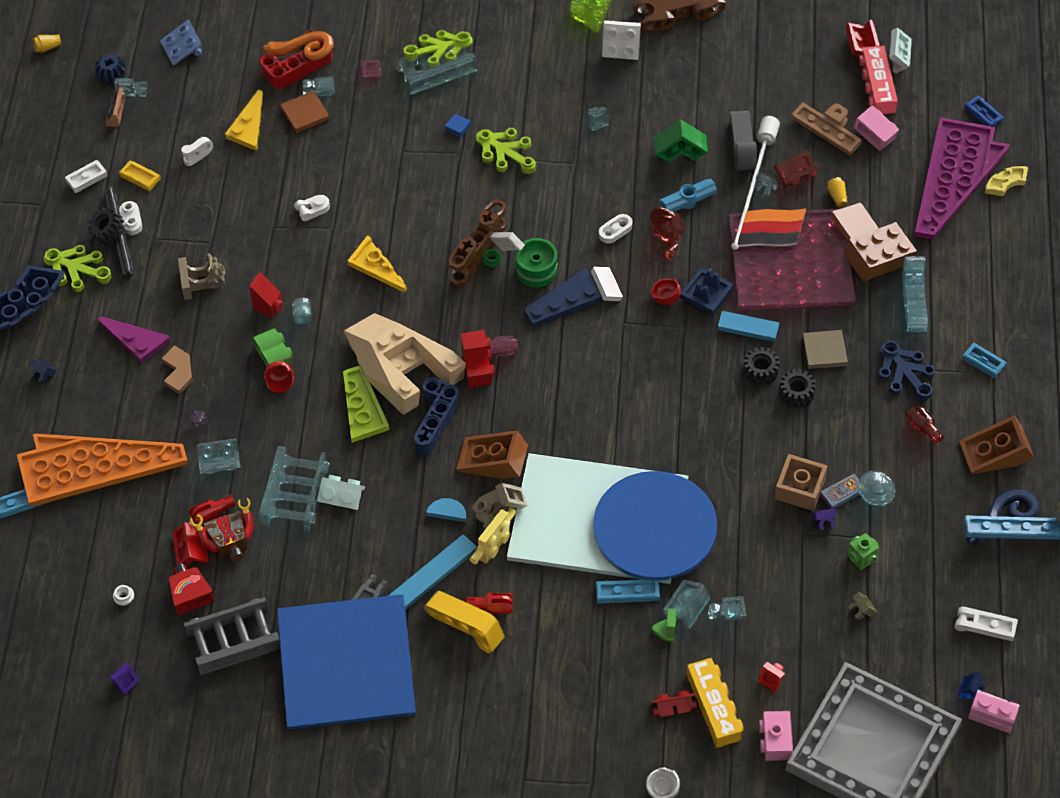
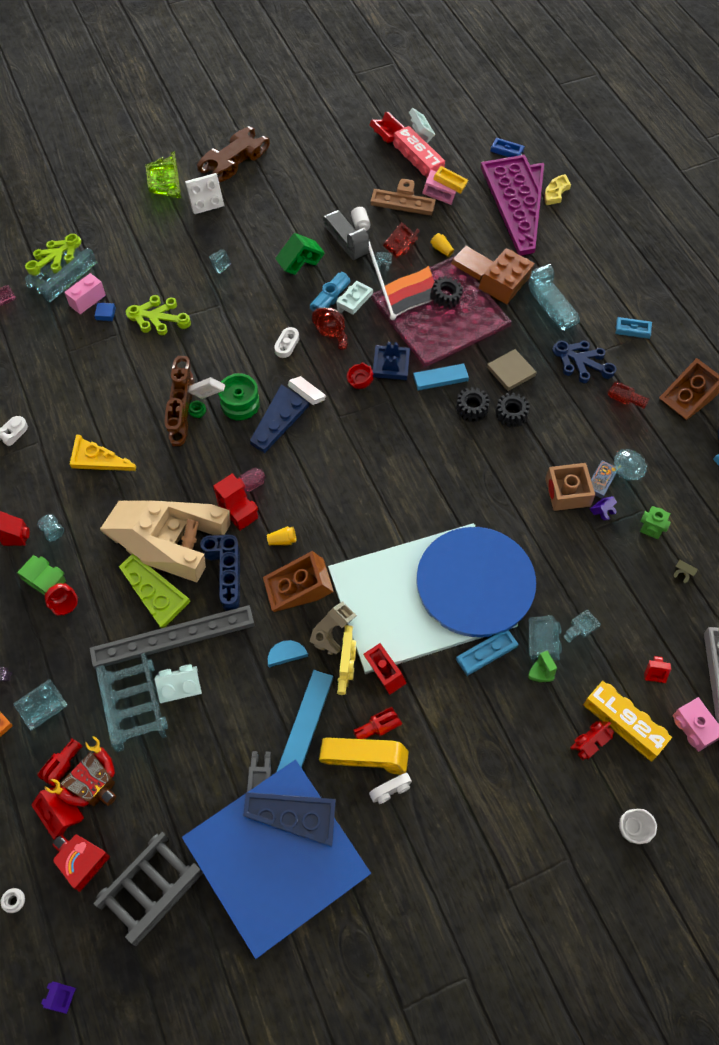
camera: 30 degrees left, 5 degrees up
none -> bright pink brick [64,273,106,314]
none -> dark grey plate [90,605,255,669]
none -> medium nougat pin [181,519,199,550]
none -> dark blue wing [243,792,336,847]
none -> yellow cone [267,526,297,546]
none -> light aqua bracket [336,281,373,314]
none -> red slope [363,643,407,695]
none -> white plate [369,773,412,804]
none -> black tyre [430,276,463,309]
none -> yellow tile [433,166,468,194]

